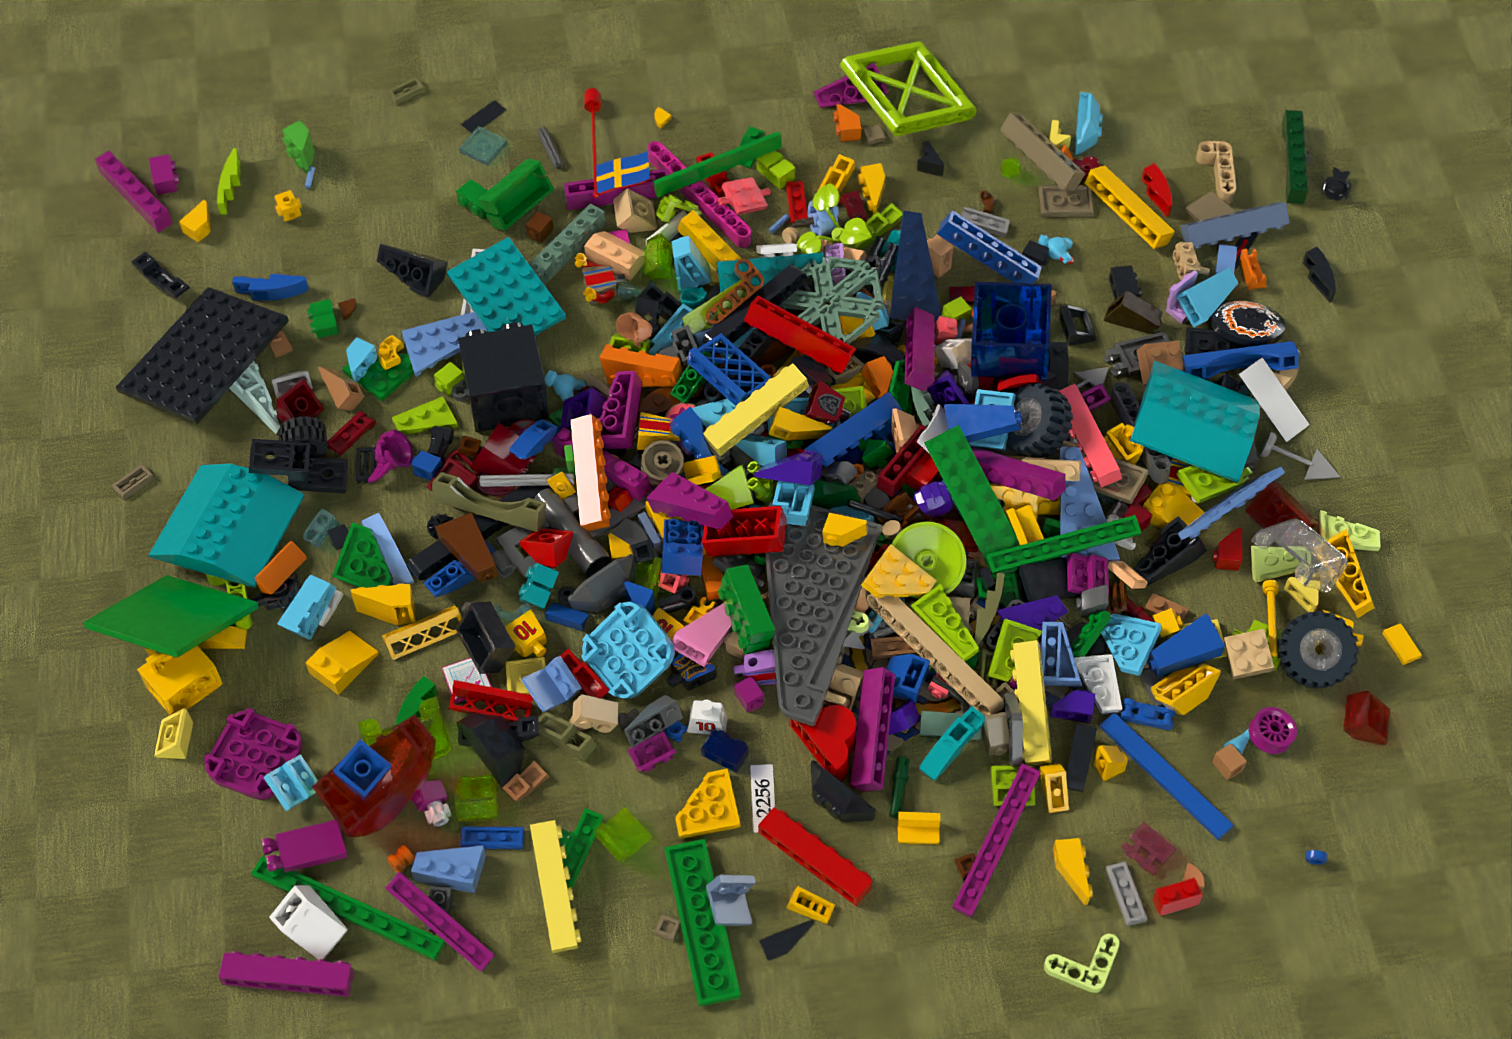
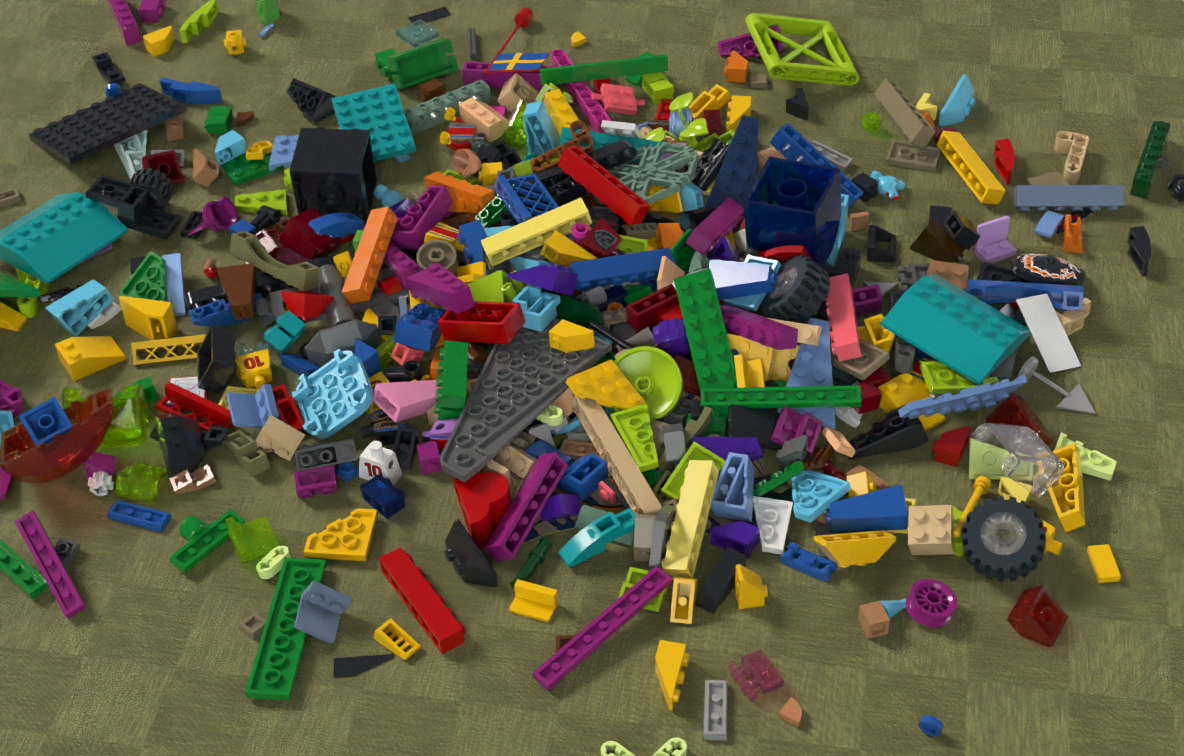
camera: 20 degrees right, 15 degrees down
orange slope [255,541,307,594] -> none
clear light blue leg [303,508,340,548] -> none
dark red plate [327,411,376,456] -> none
orange wheel [386,845,415,873] -> none
medium blue wedge [411,845,486,894] -> none
light grey axle [480,474,575,487] -> none
light yellow brick [530,820,581,953] -> none
white sticker [750,764,775,833] -> none
reddish brown arm [980,190,996,214] -> none
blue tile [1099,713,1233,840] -> none
red brick [1152,877,1202,916] -> none
tan brick [1173,242,1210,281] -> none
medium azure slope [1176,267,1238,328] -> none
none -> blue tile [105,83,122,97]
none -> arm [202,258,218,279]
none -> yellowish green beam [256,546,292,579]
none -> black slope [393,426,419,469]
none -> reddish brown tile [468,344,489,363]
none -> yellow brick [478,162,502,186]
none -> blue slope [526,440,572,466]
none -> dark pink cone [571,222,589,246]
none -> slope [662,423,686,463]
none -> black brick [943,210,981,250]

